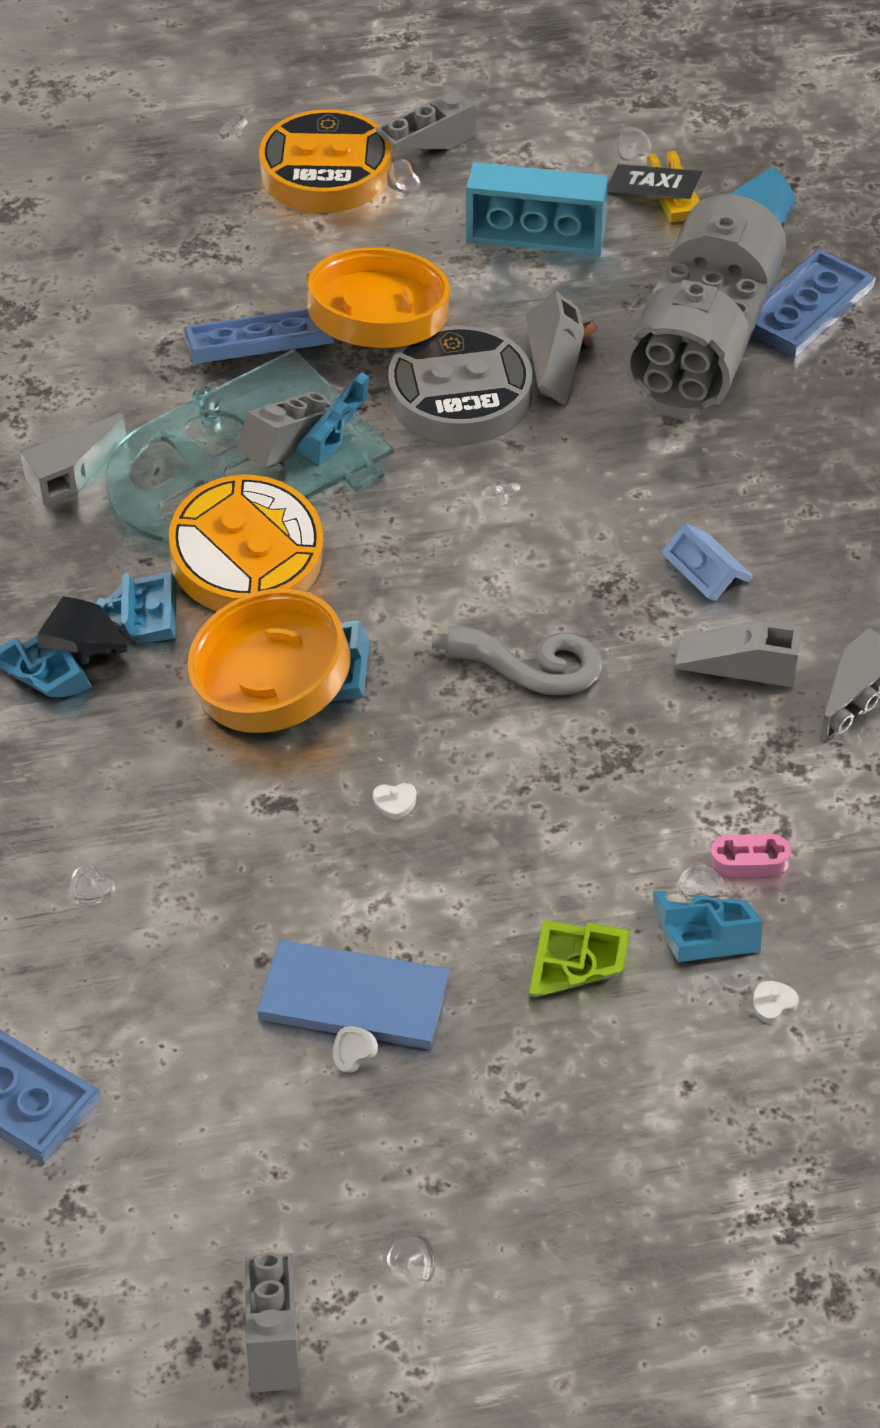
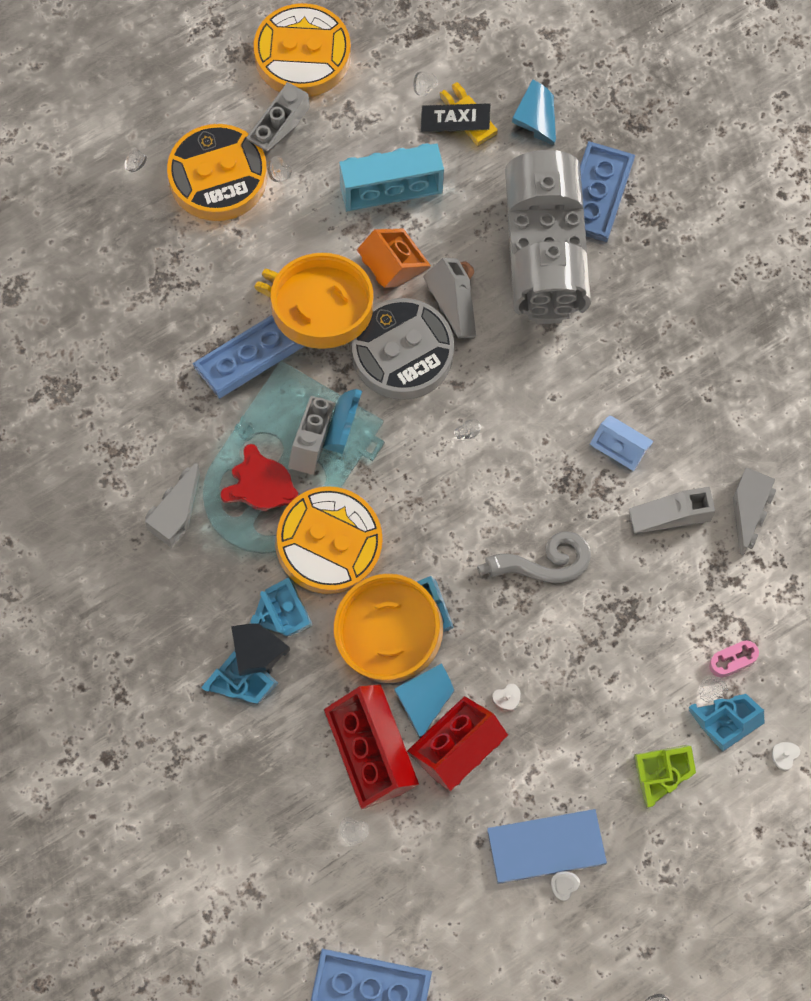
camera: 25 degrees left, 20 degrees up
none -> red tile [221,444,299,511]
none -> piece [254,3,351,97]
none -> red slope [324,684,419,809]
none -> orange slope [356,228,431,288]
none -> dark azure slope [394,663,454,738]
none -> red slope [407,696,508,791]

